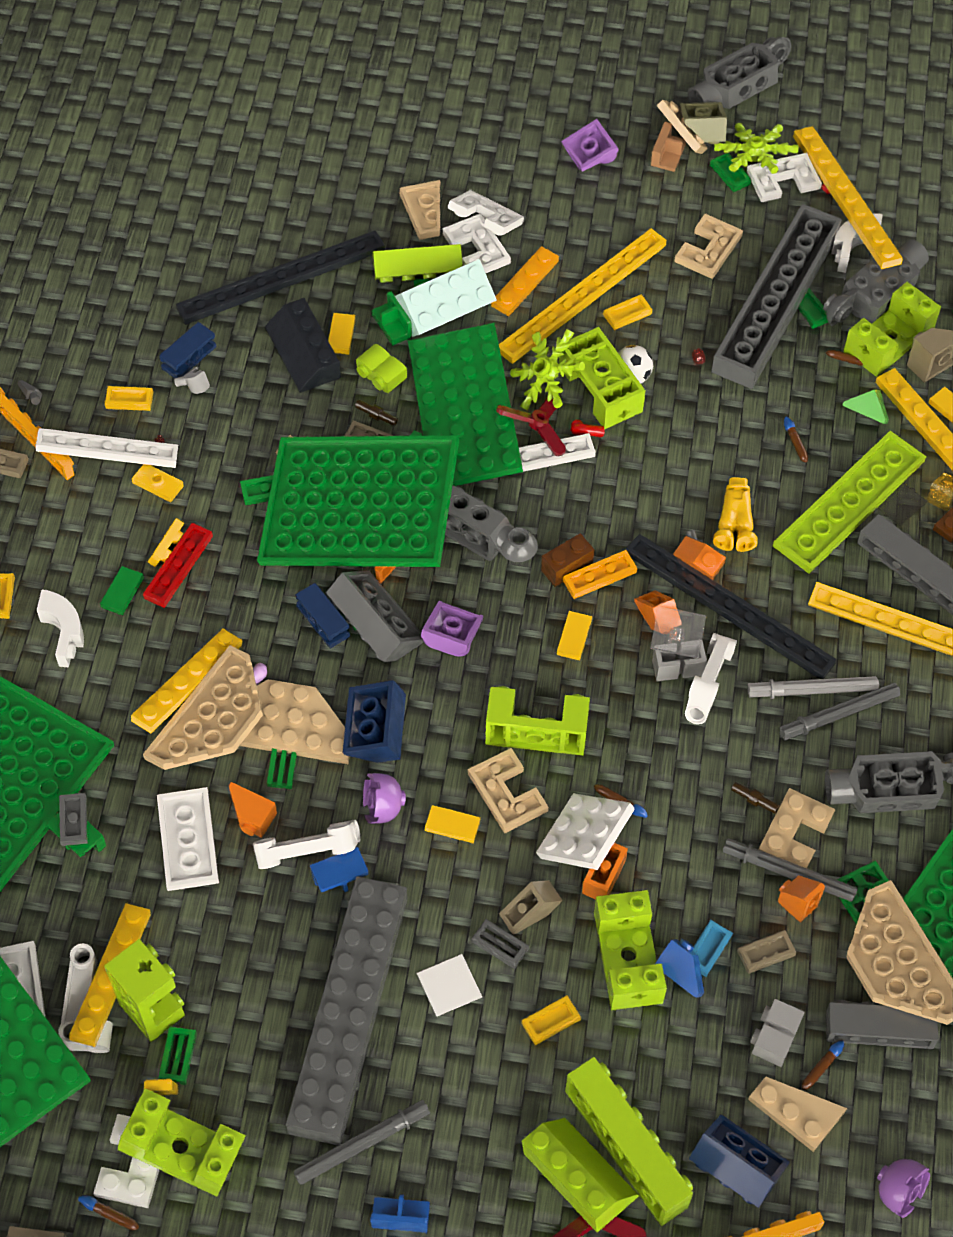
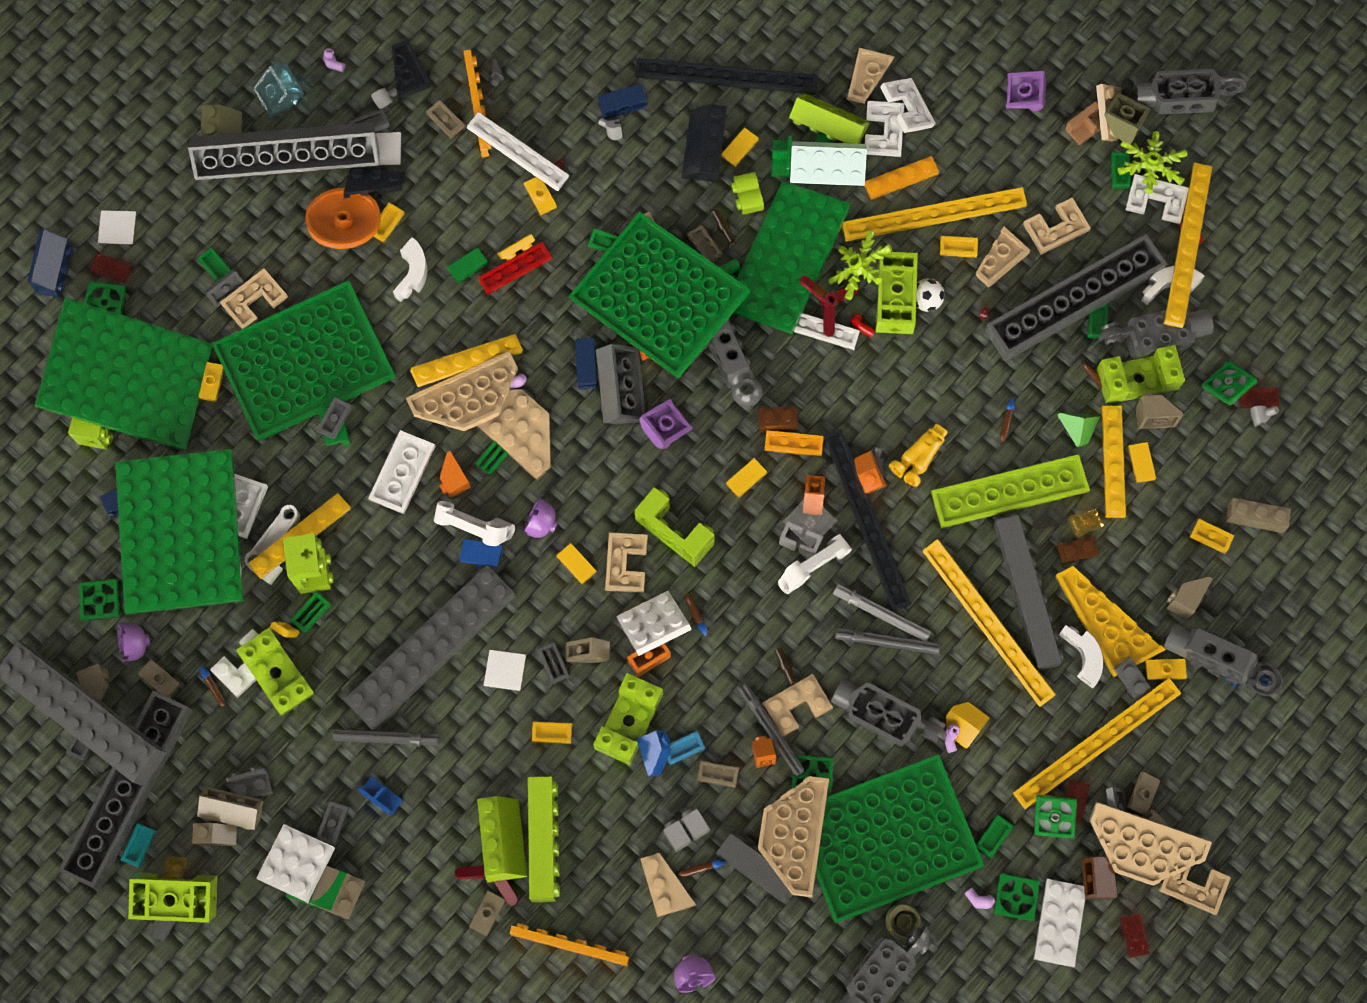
camera: 35 degrees right, 15 degrees up
yellow tile [105,386,153,411] -> none
dark blue slope [342,680,406,763] -> none
dark blue slope [689,1114,790,1208] -> none
none -> tan wing [976,227,1030,287]

